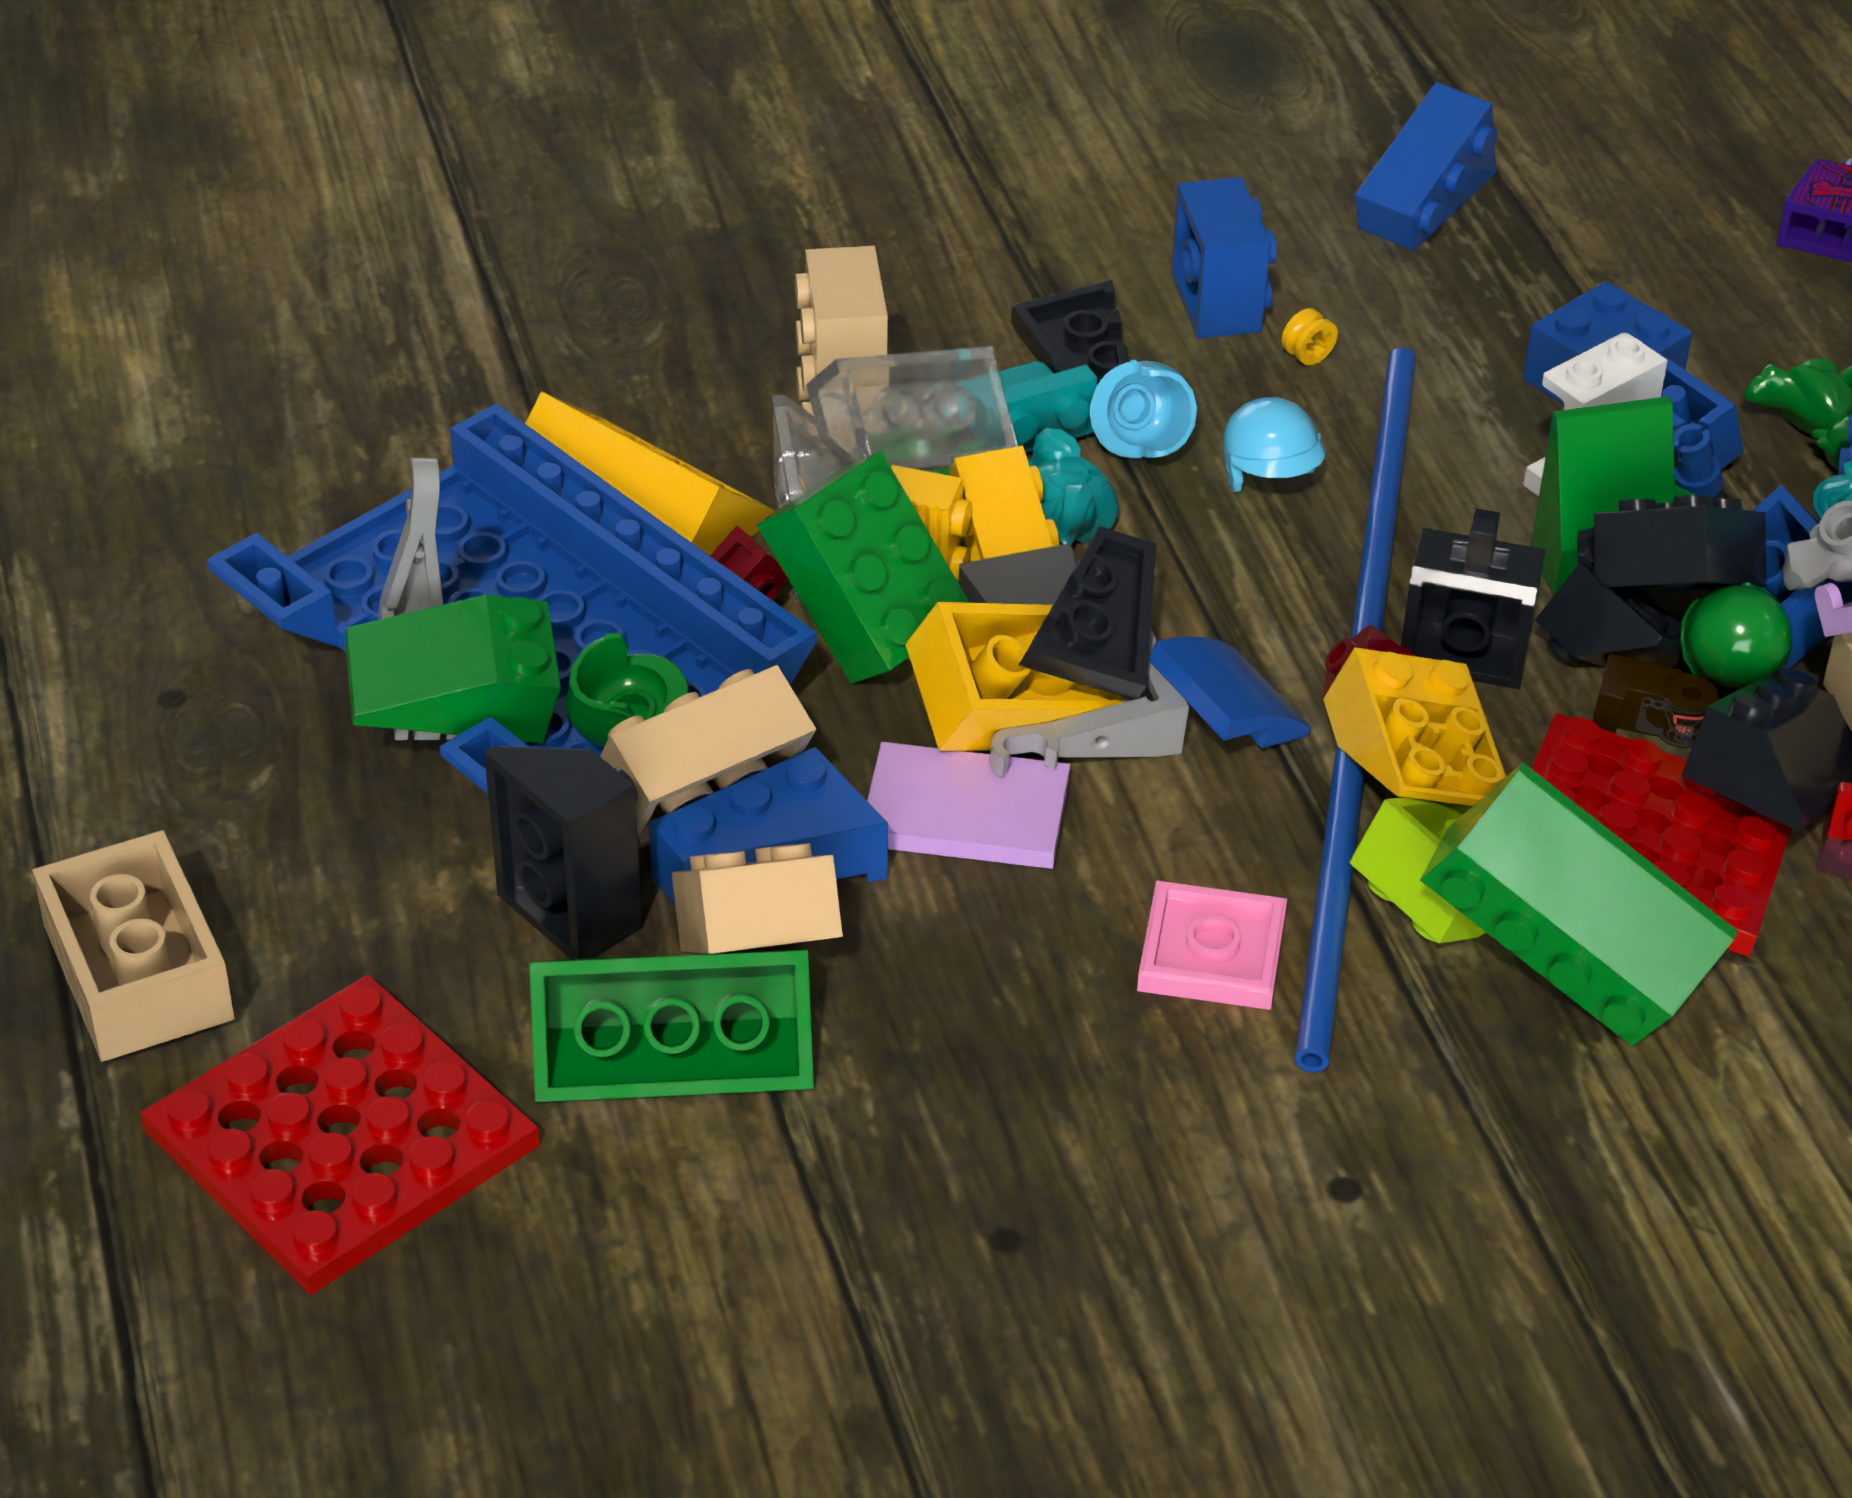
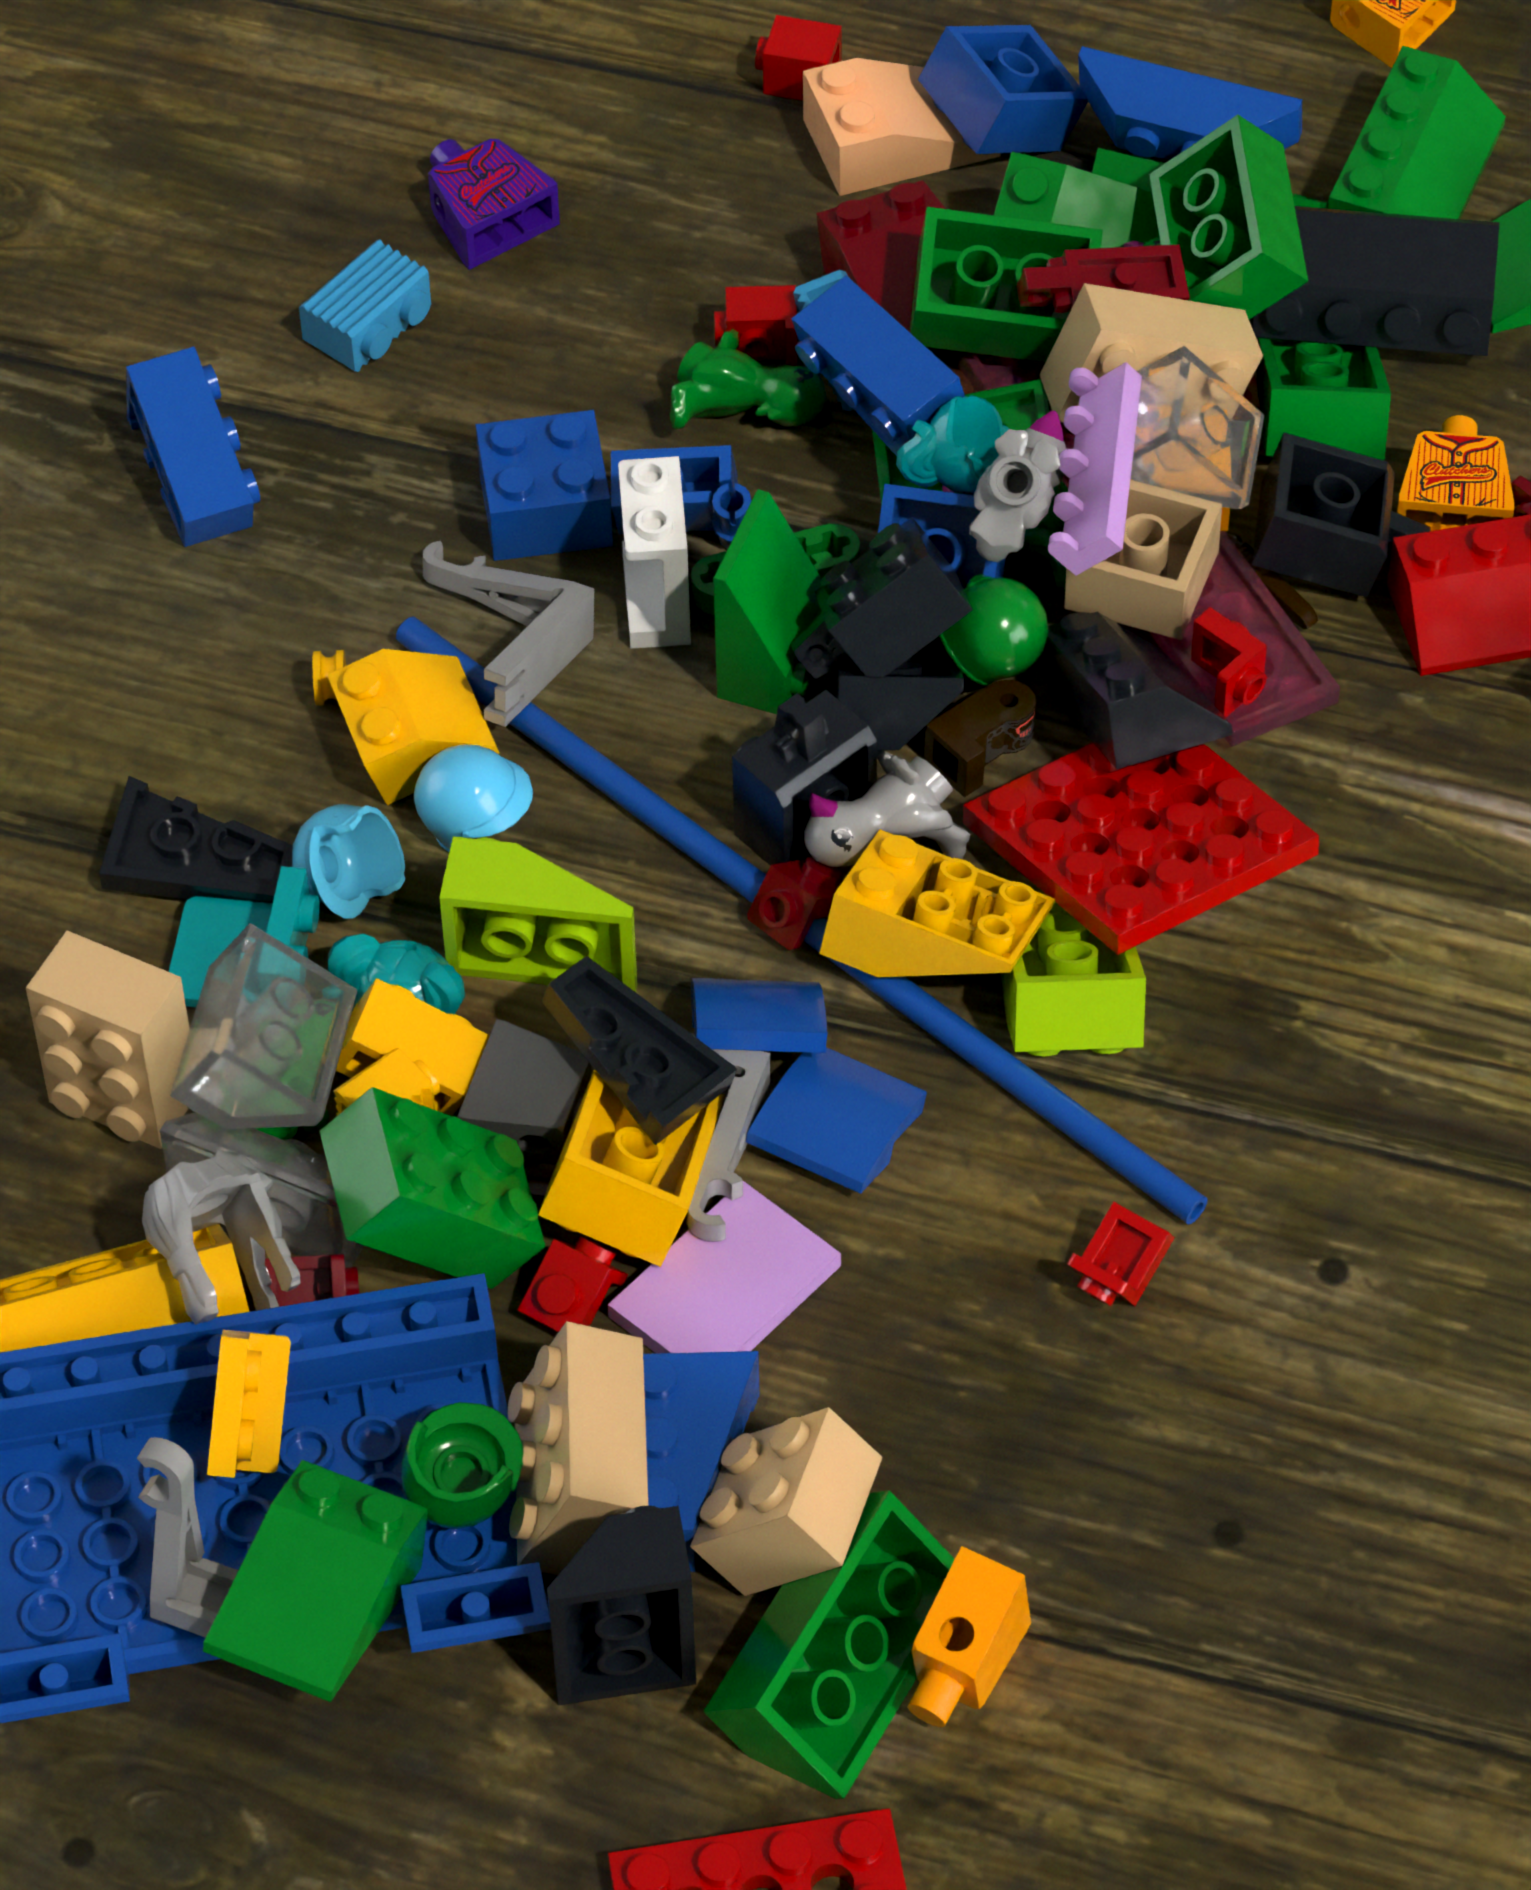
camera: 55 degrees left, 10 degrees up
bright pink tile [1137,880,1287,1010] -> none
blue brick [1171,177,1276,339] -> none
slope [1420,762,1738,1046] -> none
none -> light grey piece [142,1149,301,1324]
none -> yellow bracket [207,1329,291,1478]
none -> dark azure brick [299,239,431,372]
none -> yellow slope [327,649,500,806]
none -> light grey hinge [423,540,594,727]
none -> lime slope [439,836,637,992]
none -> red bracket [518,1236,628,1332]
none -> blue slope [746,1047,927,1194]
none -> light grey animal [804,751,970,867]
none -> light orange torso [907,1546,1031,1727]
none -> red bracket [1066,1201,1175,1307]

